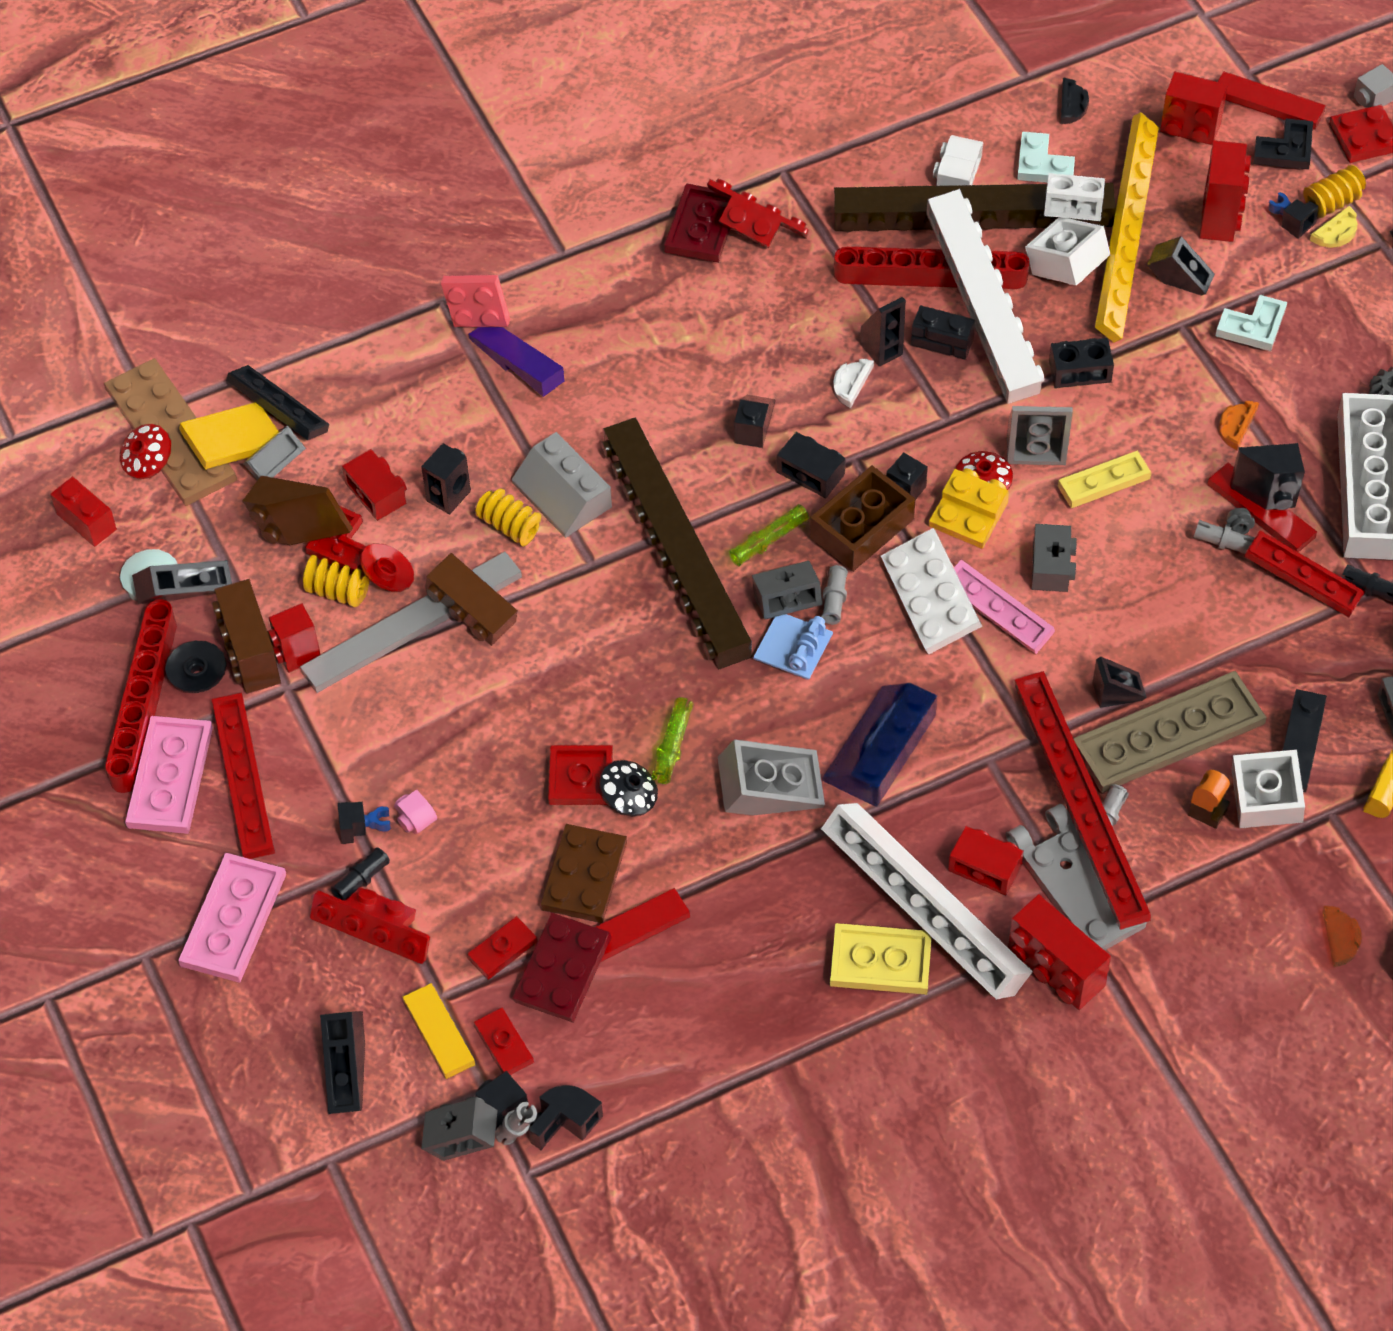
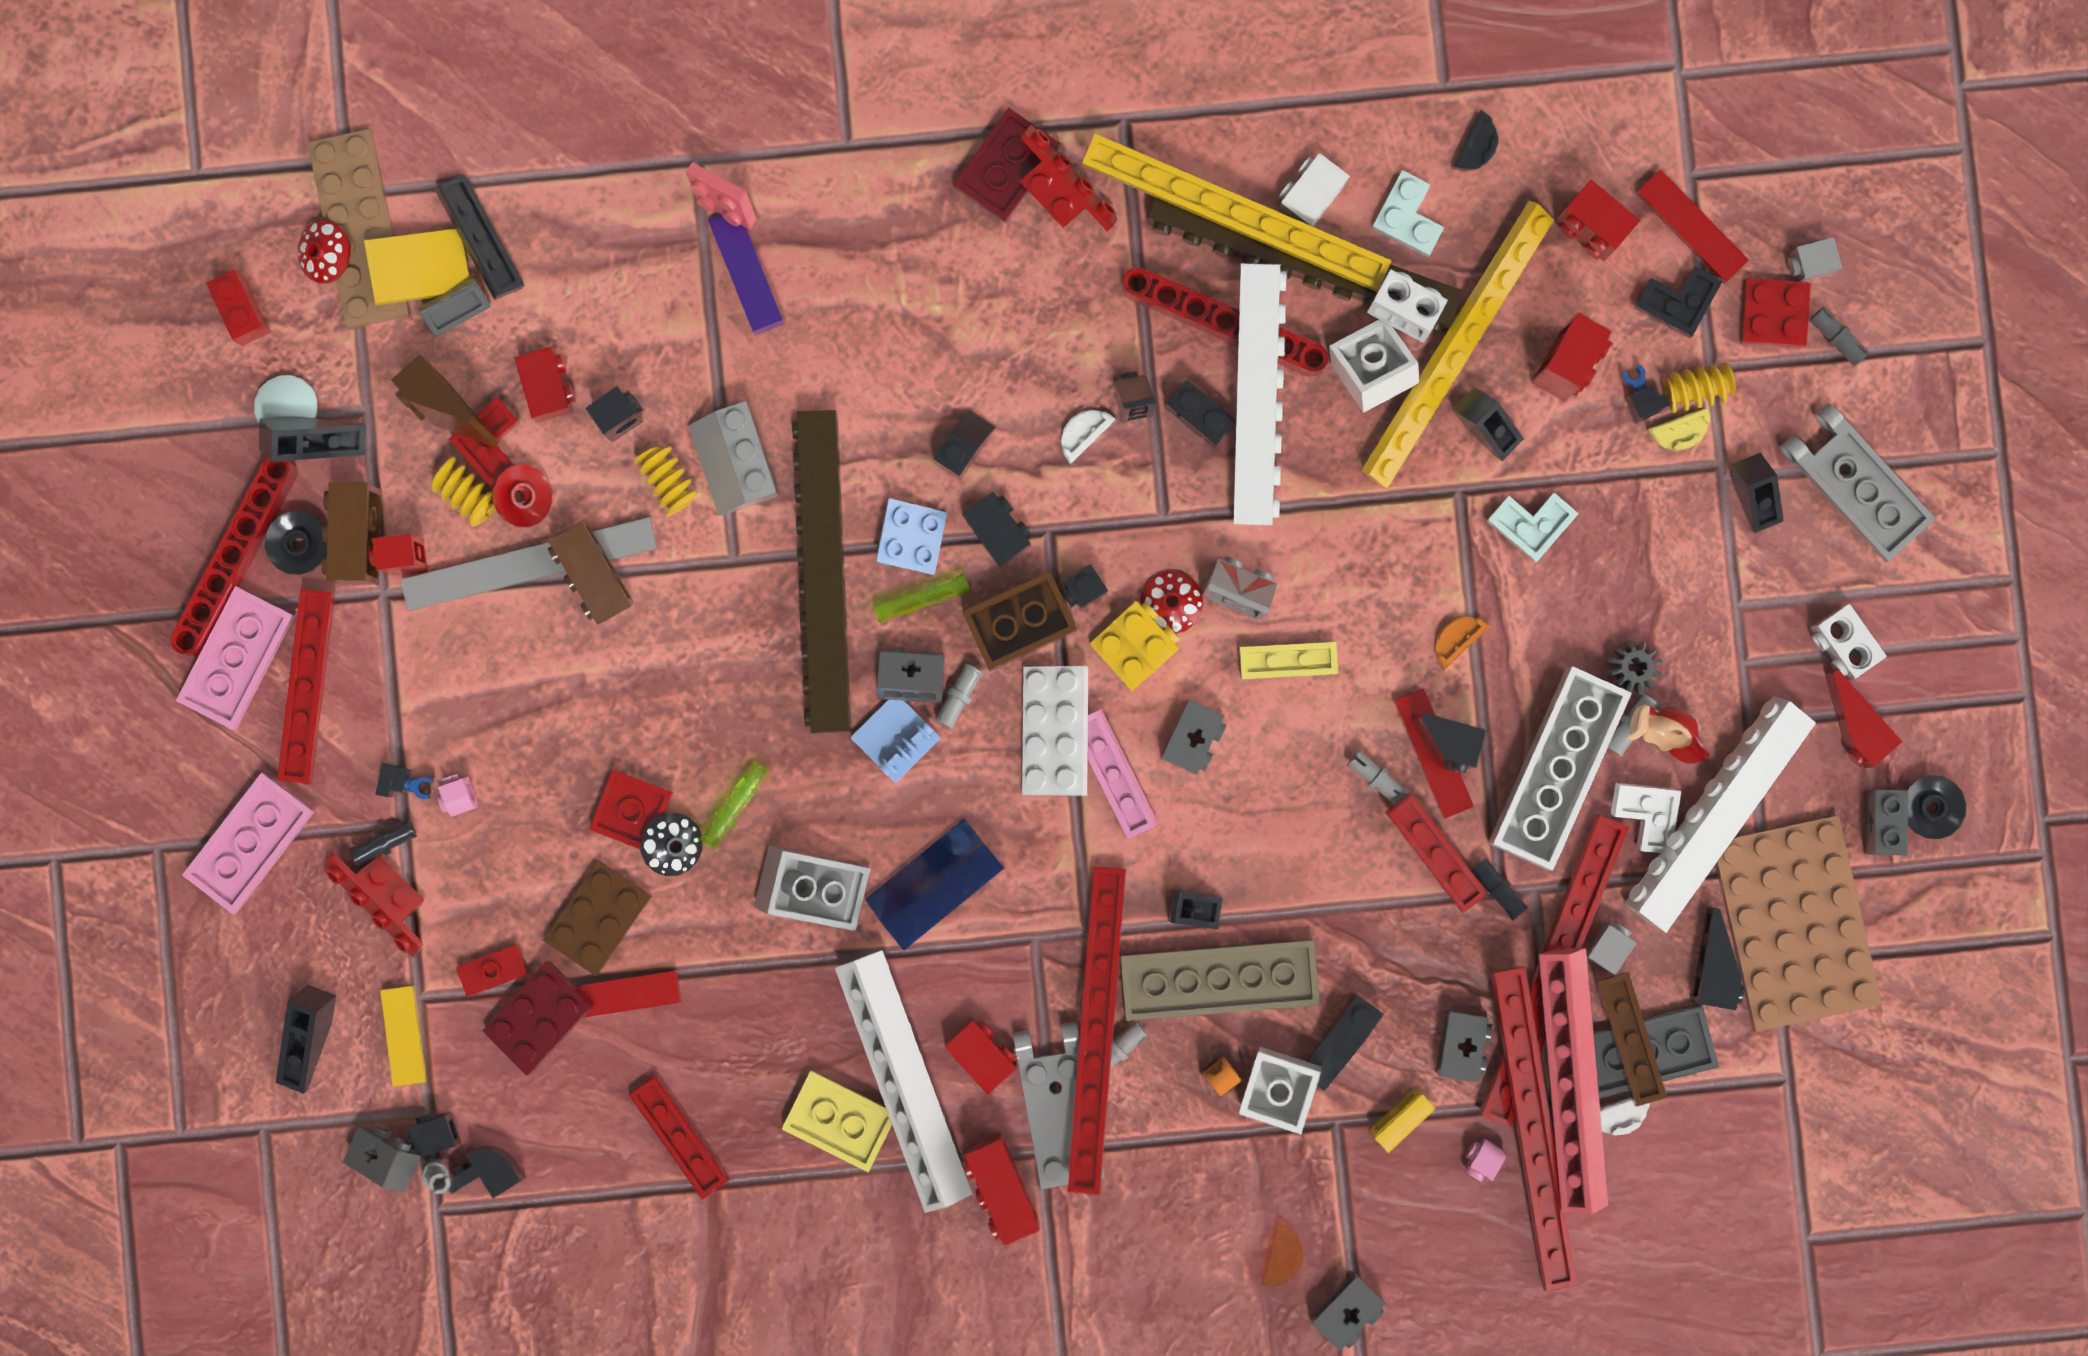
camera: 20 degrees right, 30 degrees up
red plate [474,1007,534,1075] -> none
black brick [1049,338,1114,388] -> none
dark grey plate [1225,508,1255,534] -> none
none -> red tile [628,1075,730,1200]
none -> light blue hinge [876,498,947,575]
none -> yellow plate [1082,134,1392,292]

